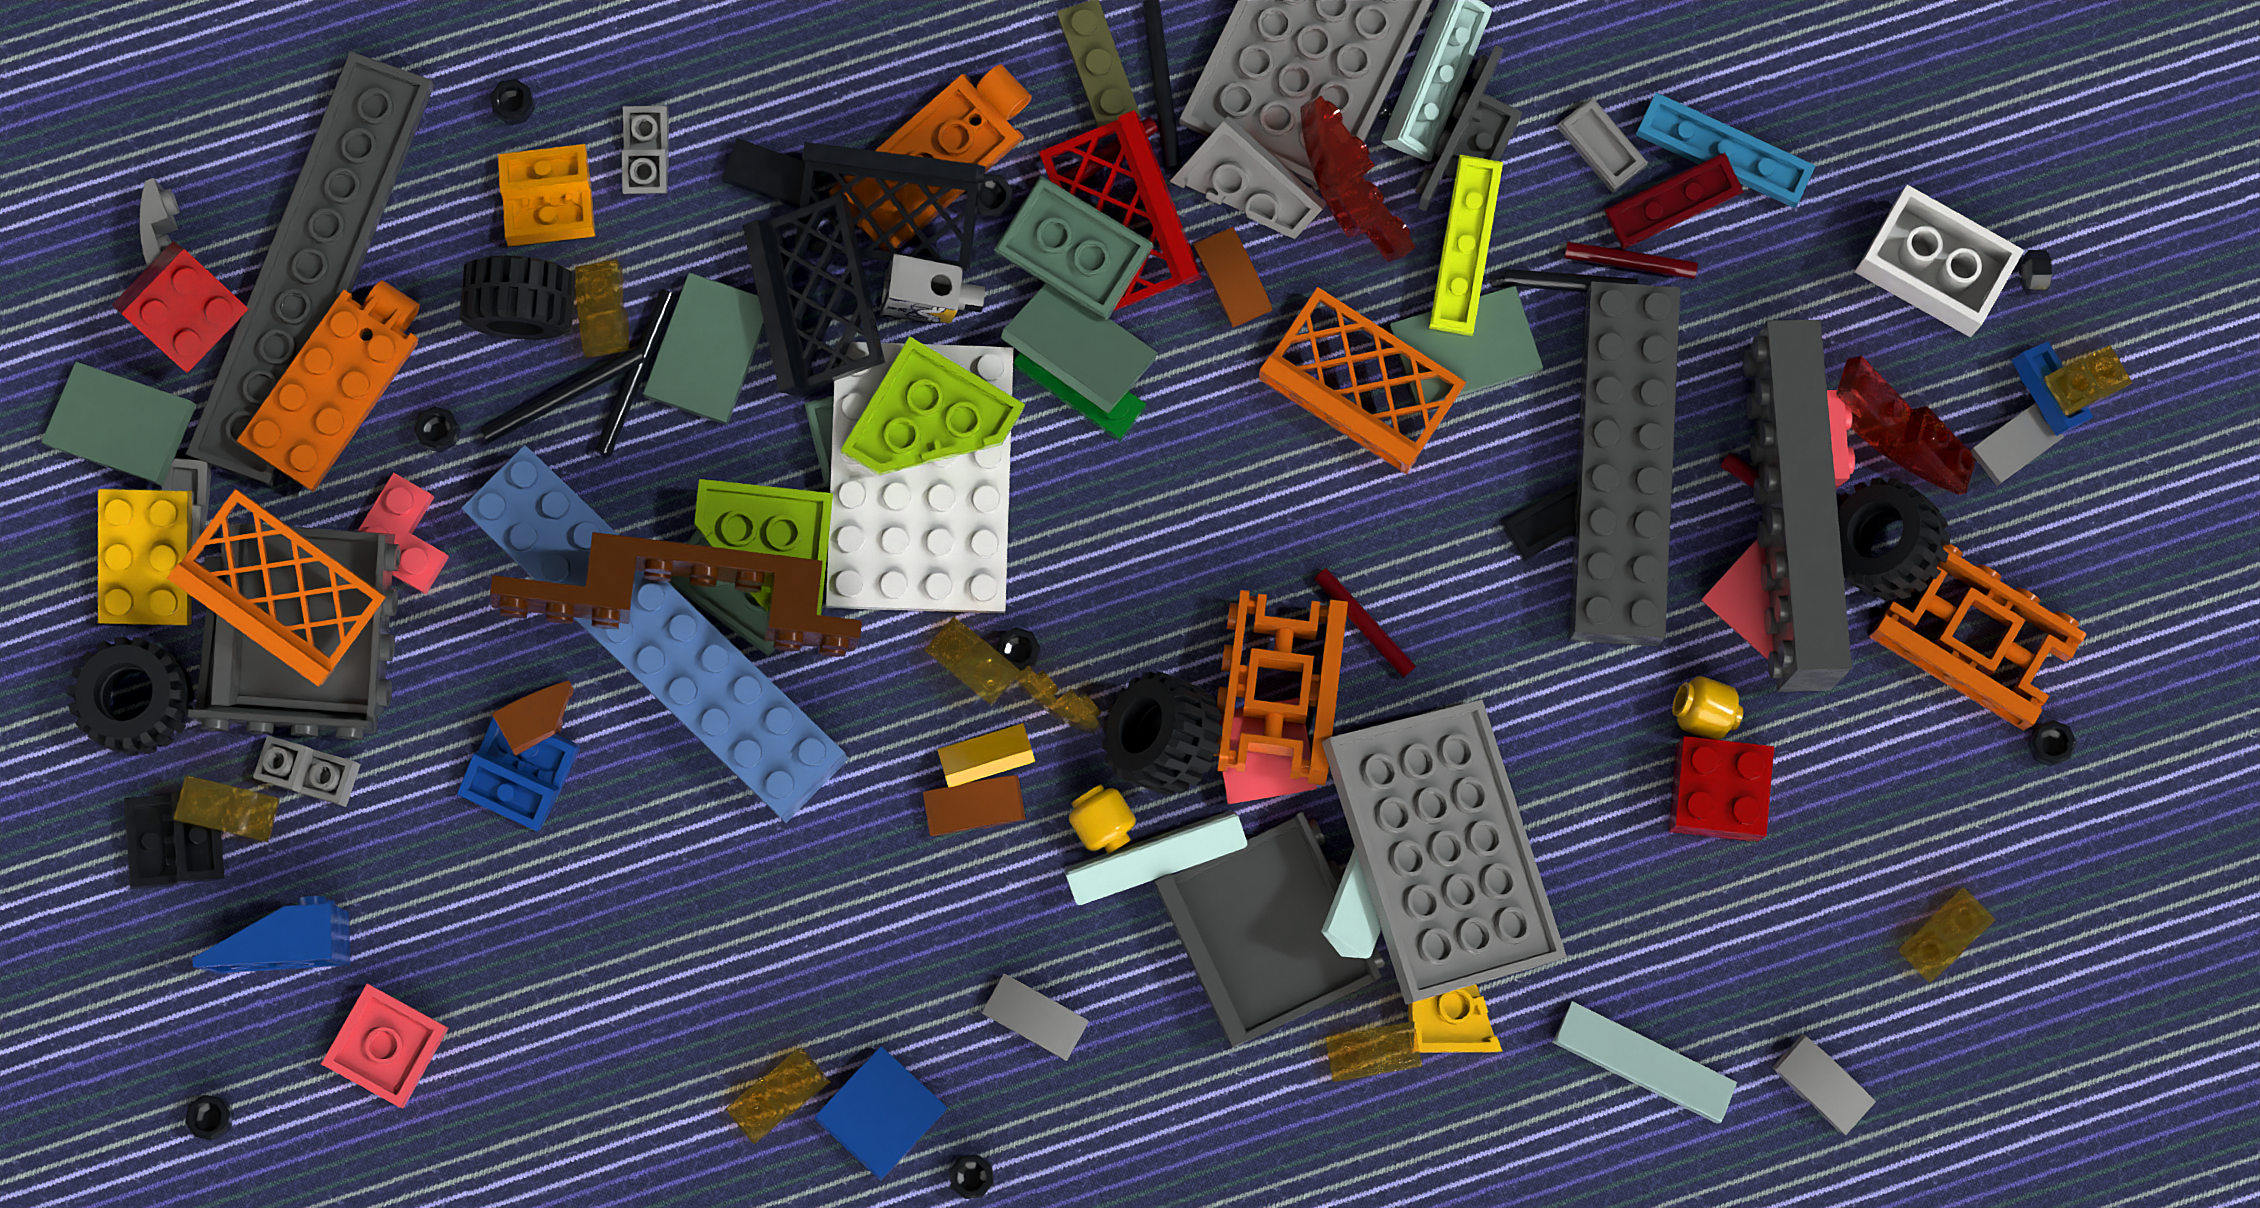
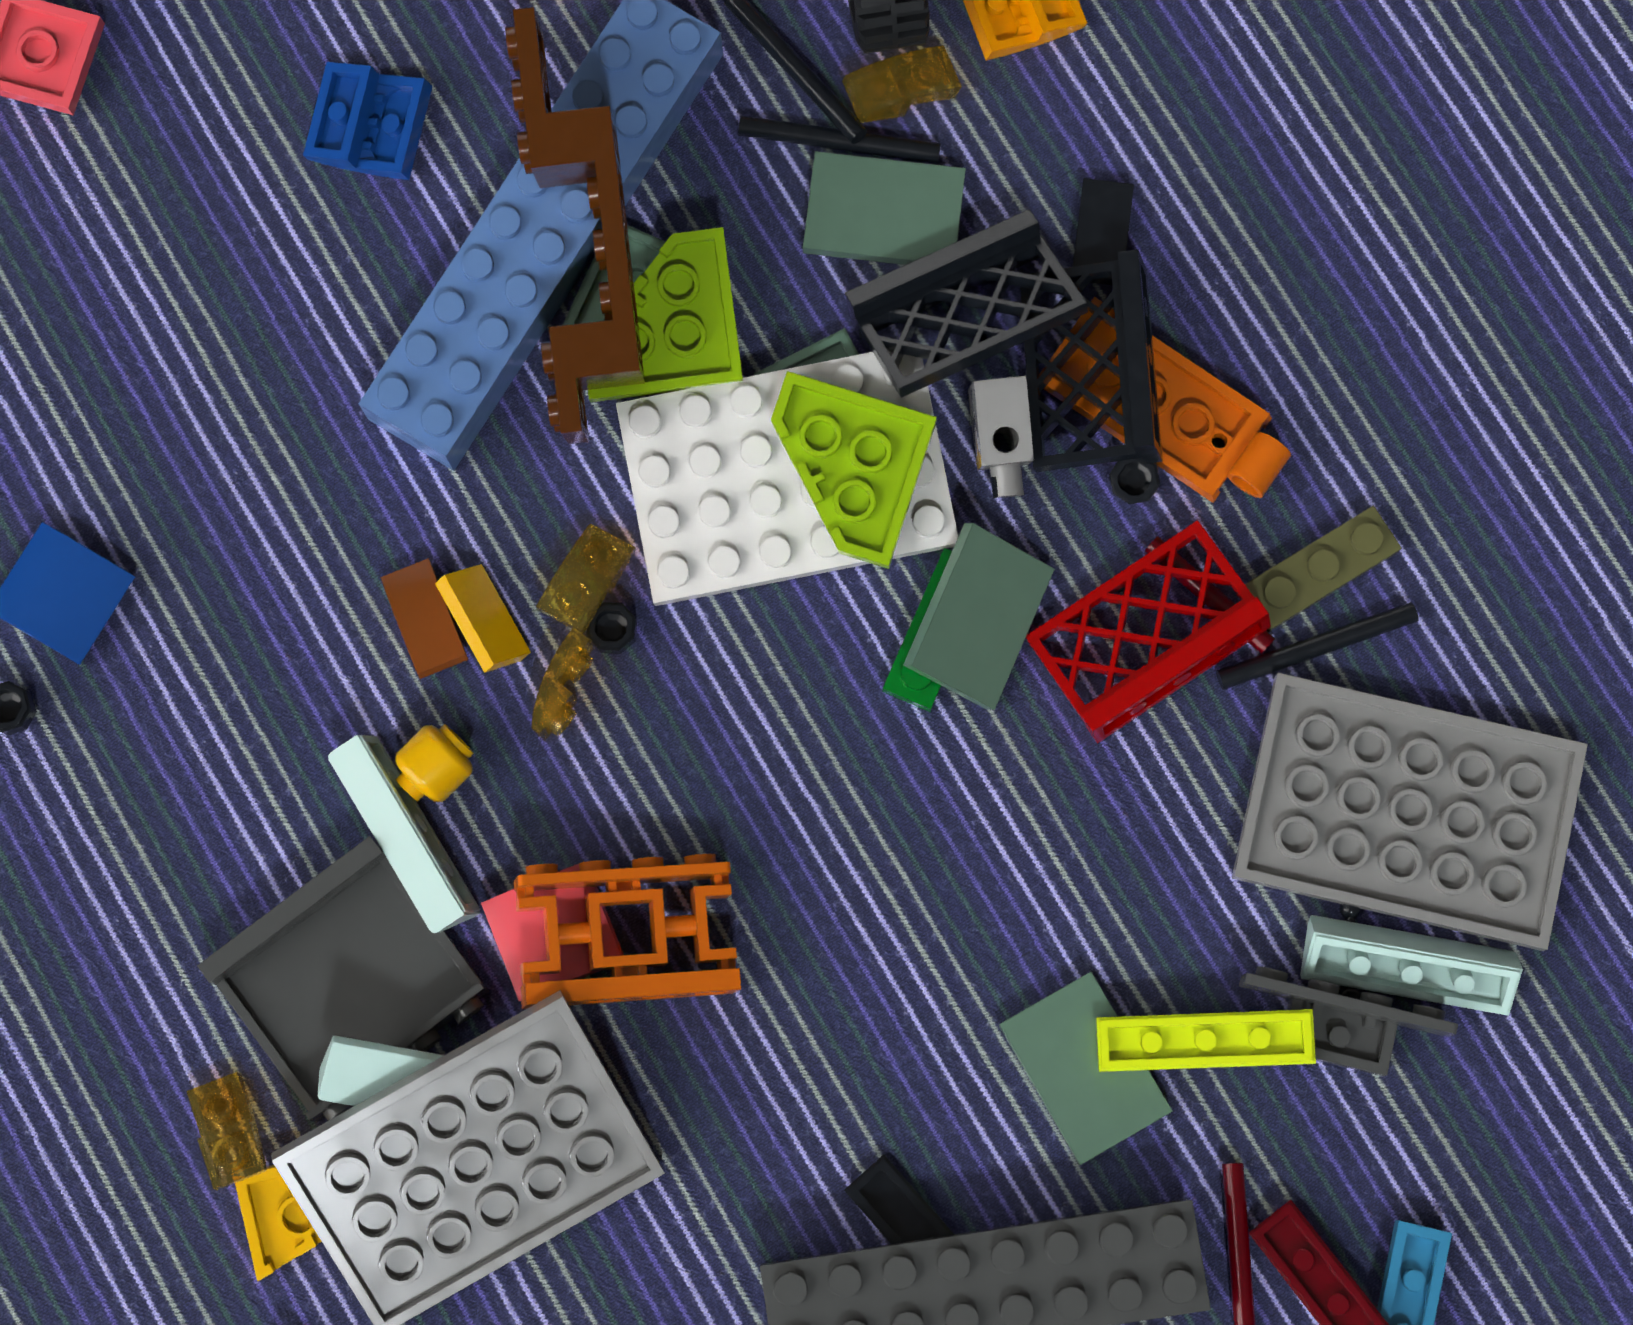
camera: 80 degrees right, 0 degrees up
dark orange slope [492,680,574,756] -> none
light grey slope [622,106,669,194] -> none
clear yellow slope [726,1047,830,1144] -> none
light grey slope [982,974,1089,1061] -> none
sand green tile [994,176,1154,320] -> none
black tyre [1102,671,1222,795] -> none
light grey wing [1169,116,1326,239] -> none
dark orange slope [1193,227,1273,328] -> none
orange fence [1259,287,1466,475] -> none
clear red slope [1300,96,1416,262] -> none
dark red bar [1314,567,1417,678] -> none
black bar [1504,268,1638,292] -> none
light grey tile [1557,97,1648,193] -> none

